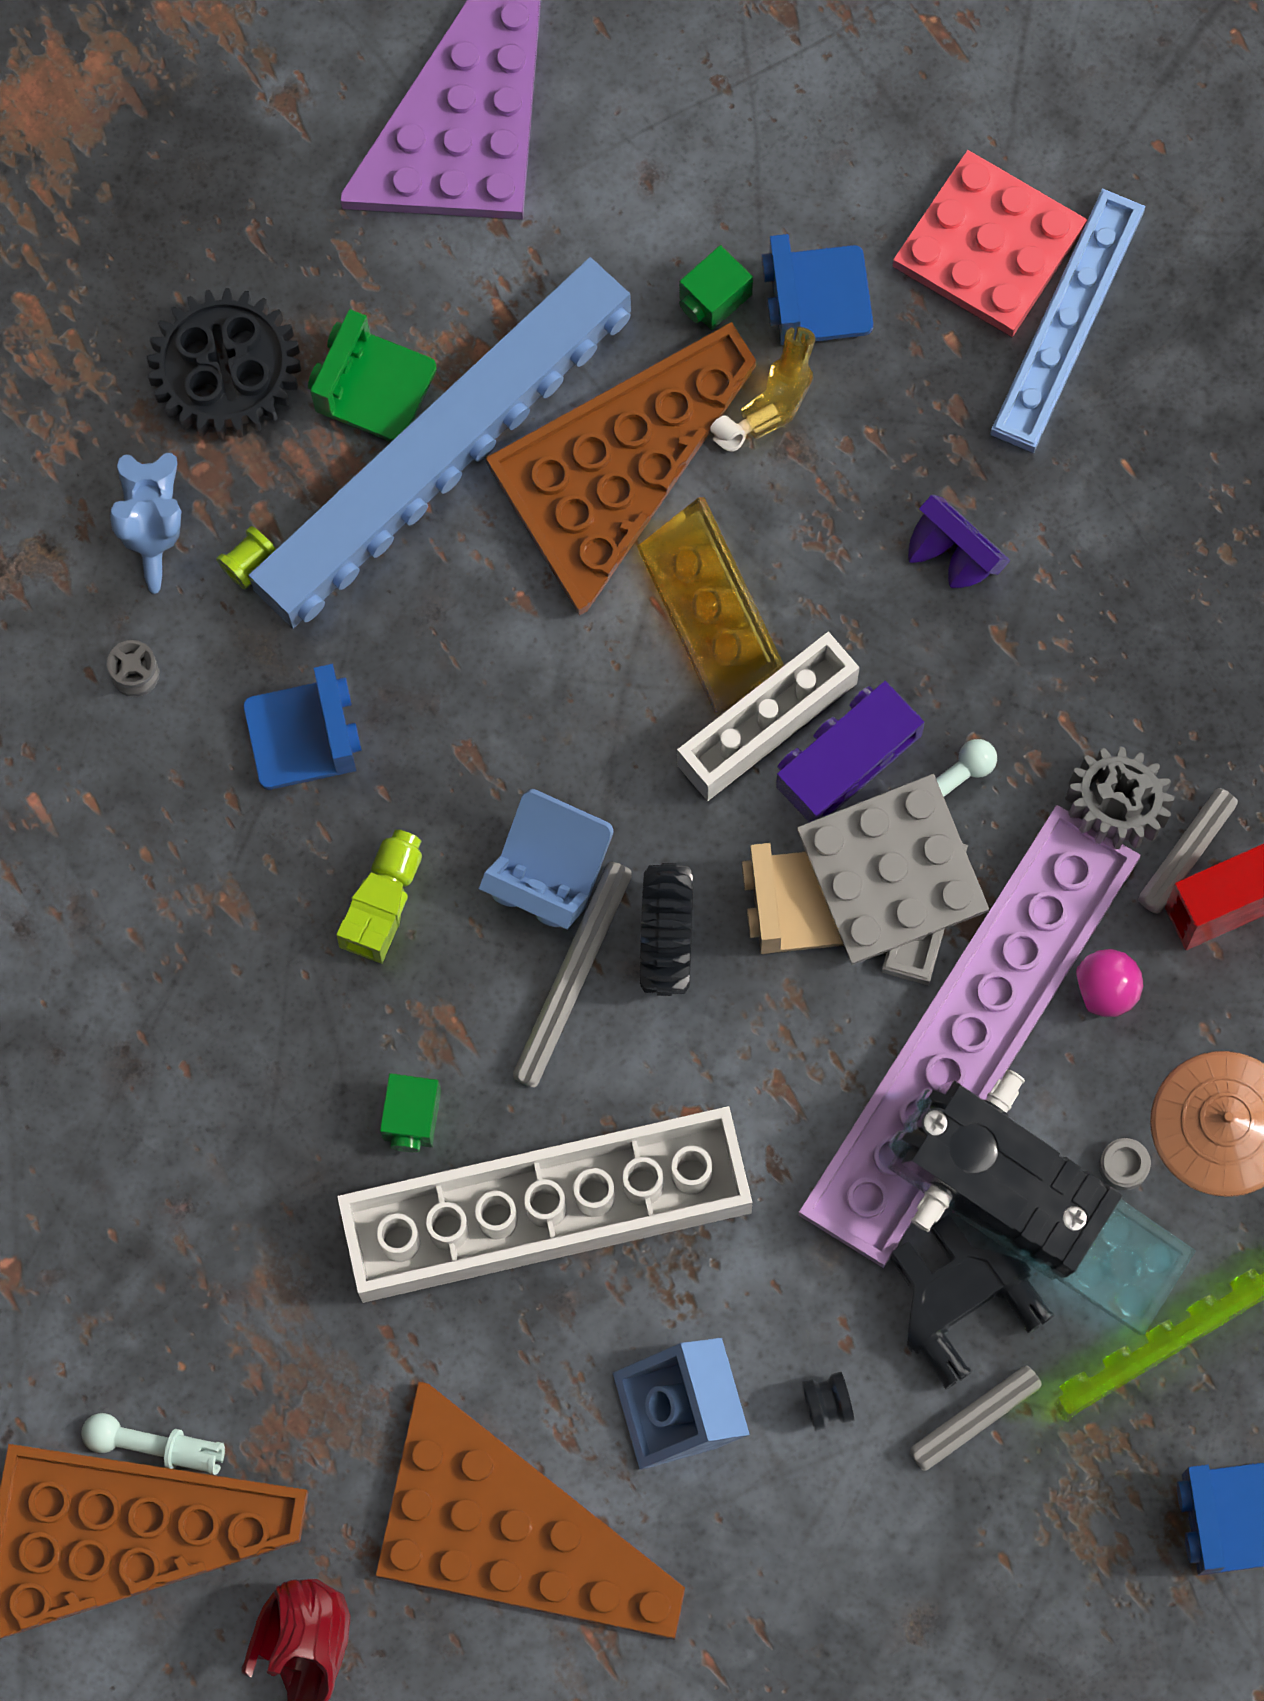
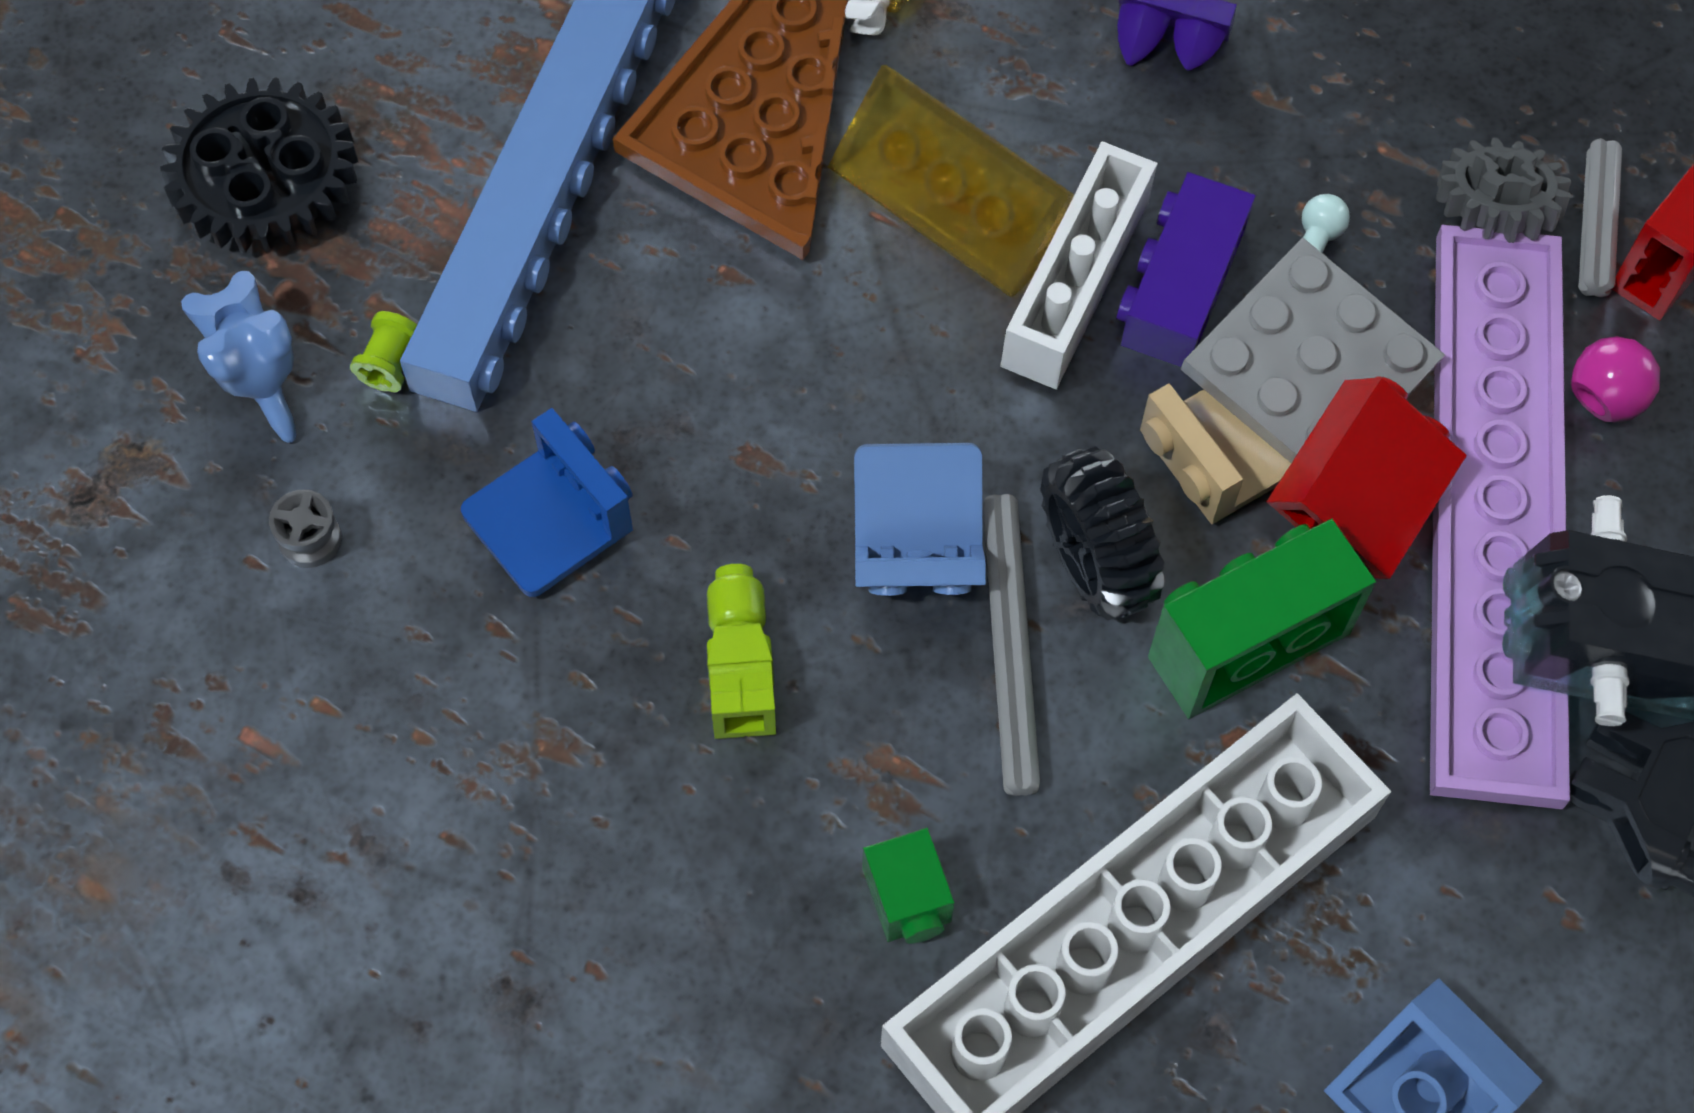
camera: 30 degrees left, 10 degrees down
green bracket [308,309,437,442] -> none
black wheel [802,1372,854,1431] -> none
none -> green brick [1148,518,1376,720]
none -> red brick [1266,376,1467,579]

